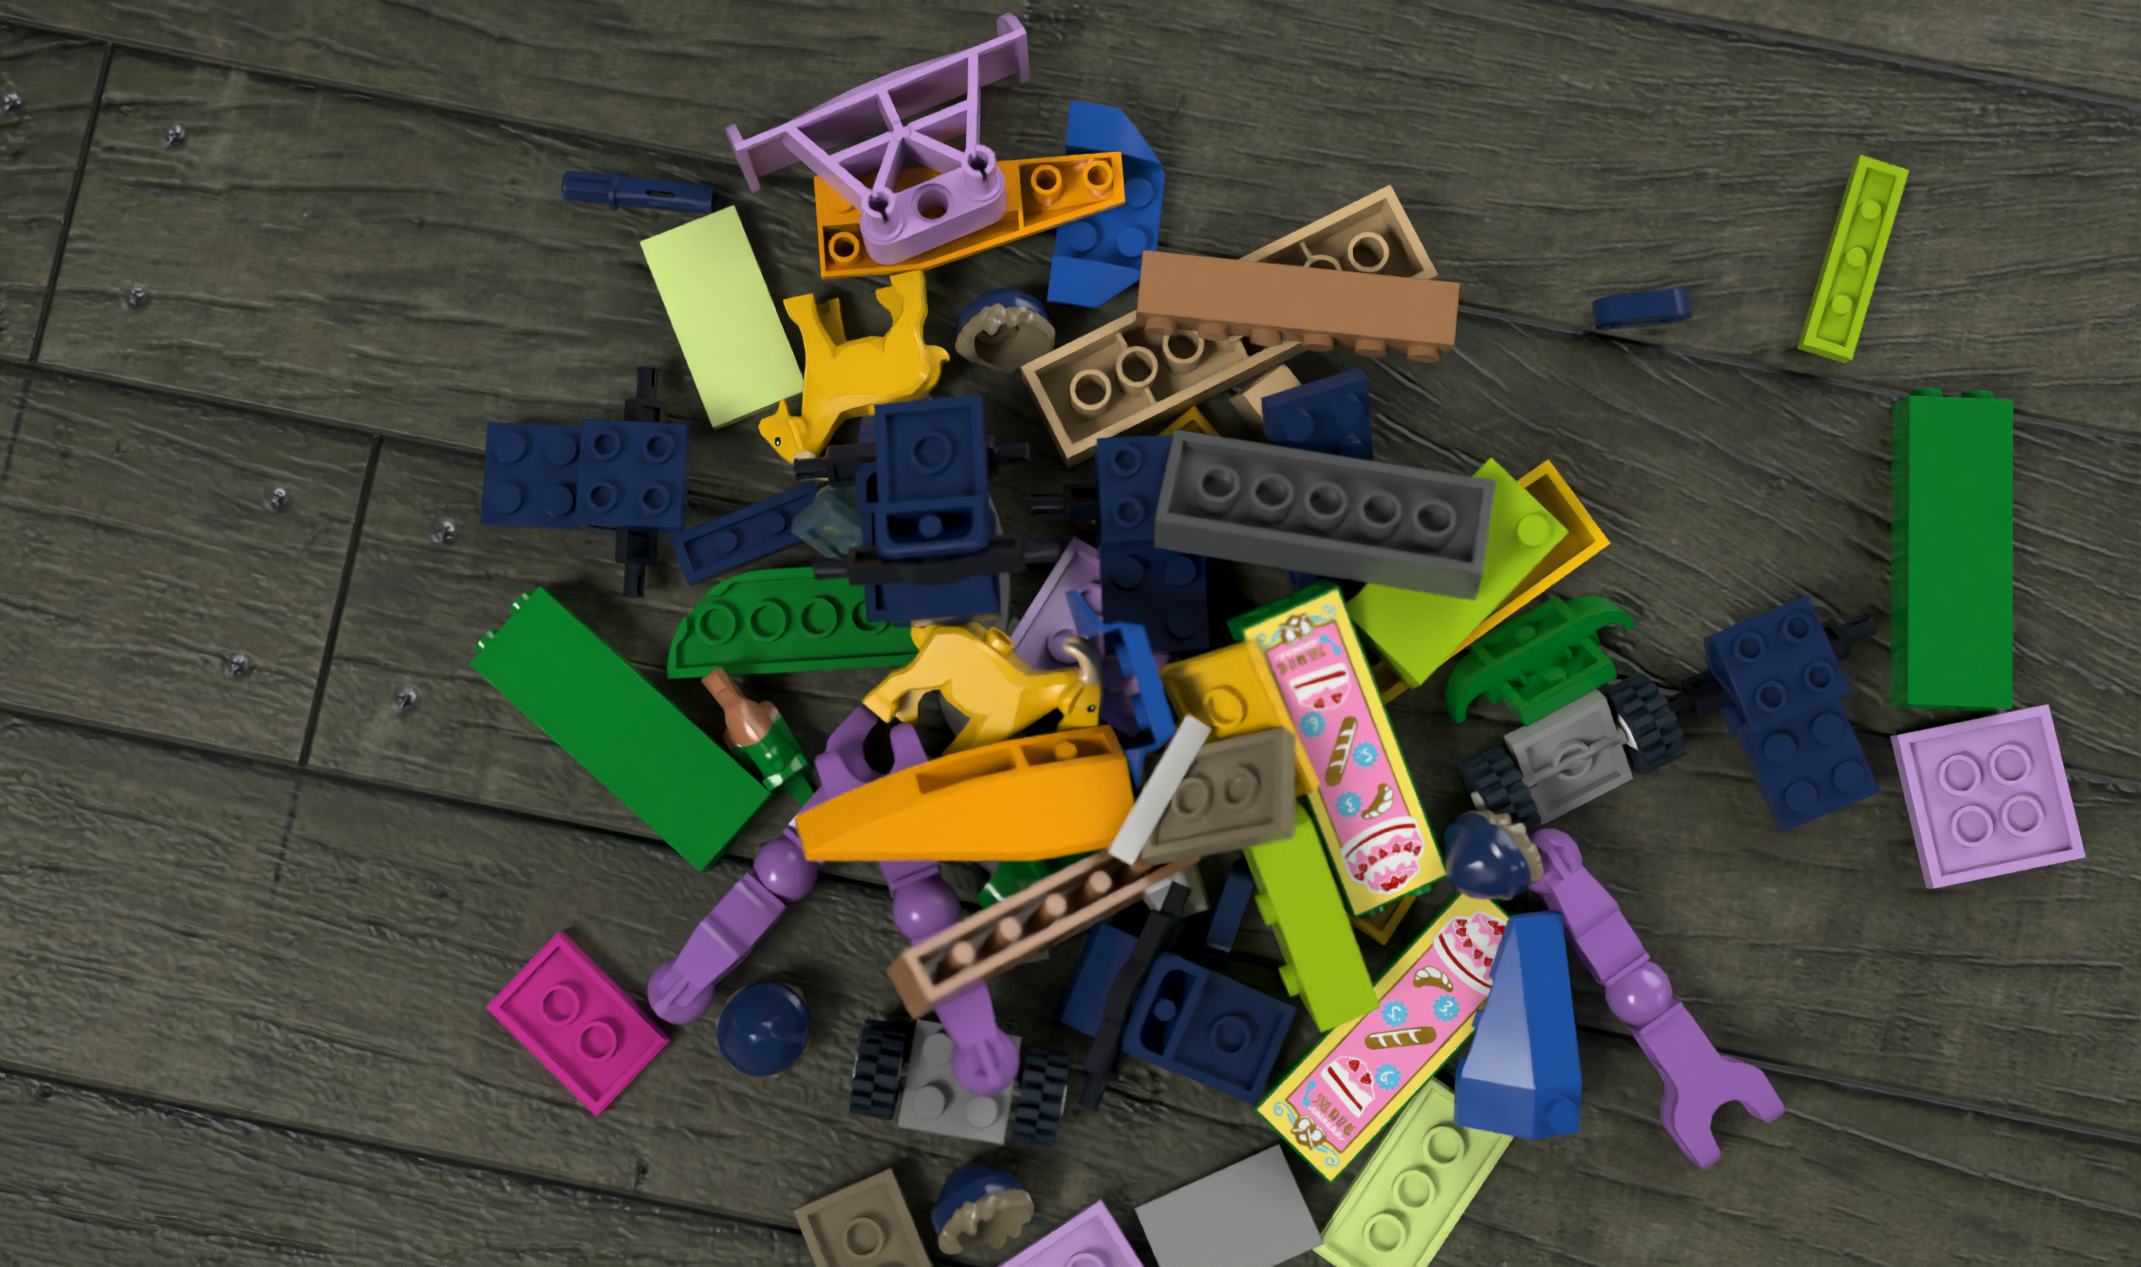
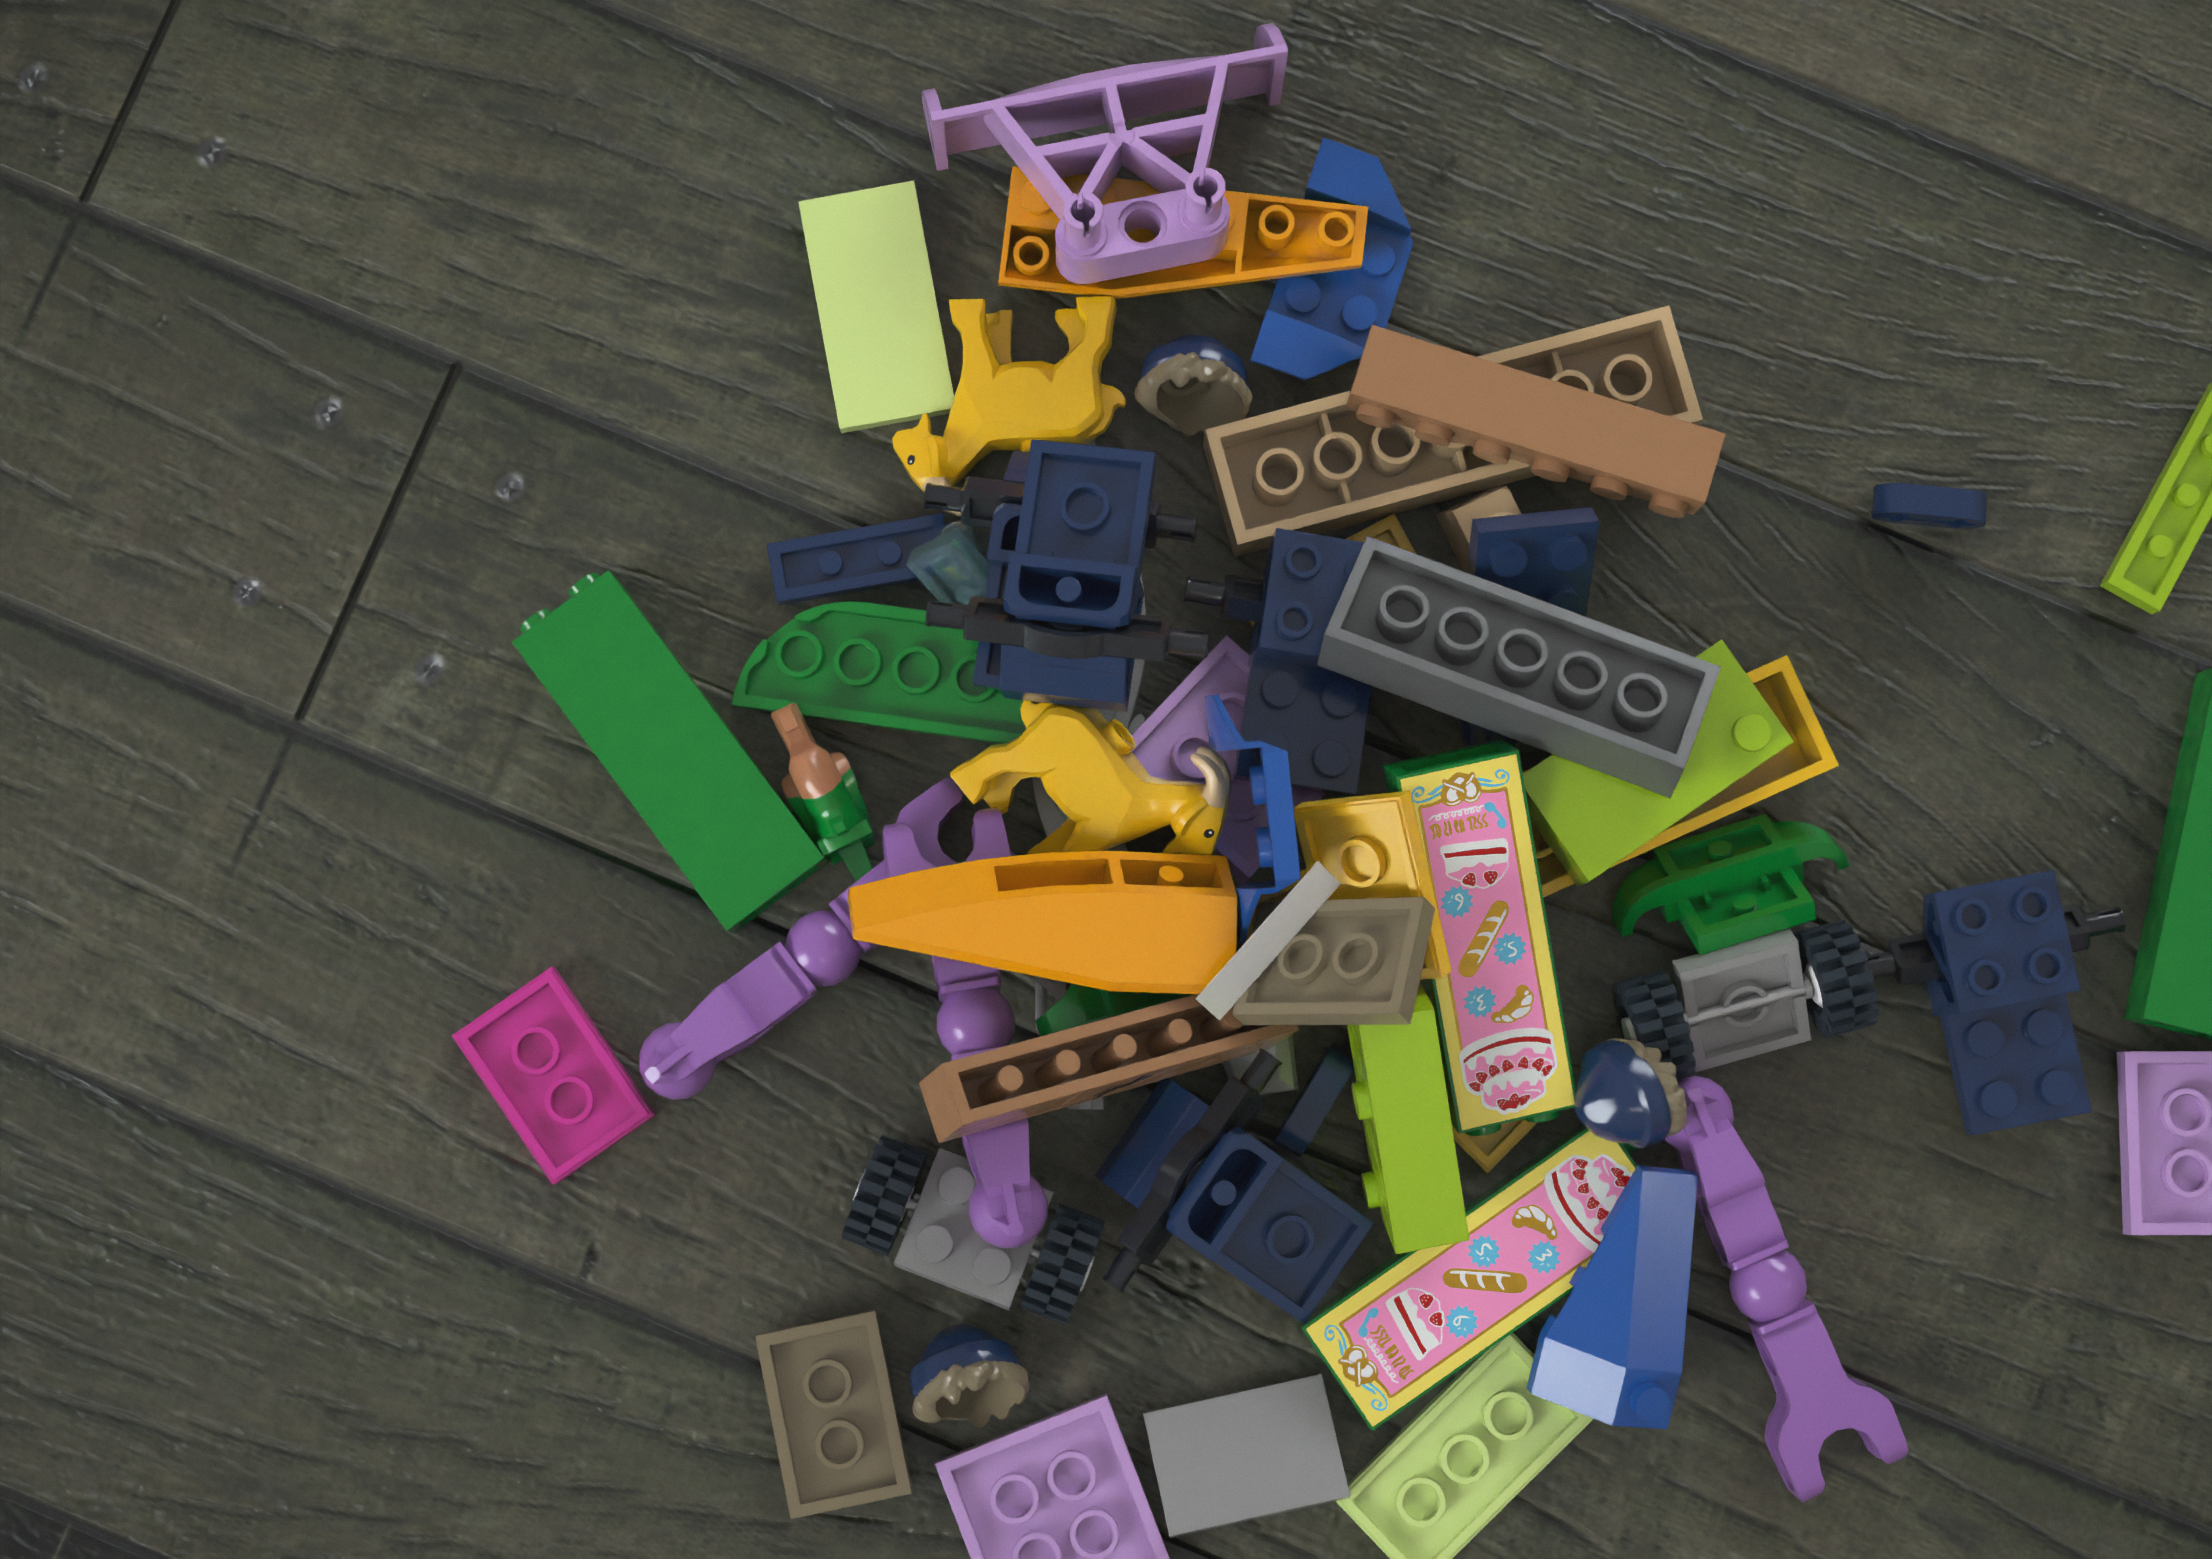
camera: 10 degrees right, 0 degrees up
dark blue piece [480,366,692,598] -> none
dark blue axle [561,170,716,214] -> none
dark blue hair [715,982,811,1078] -> none

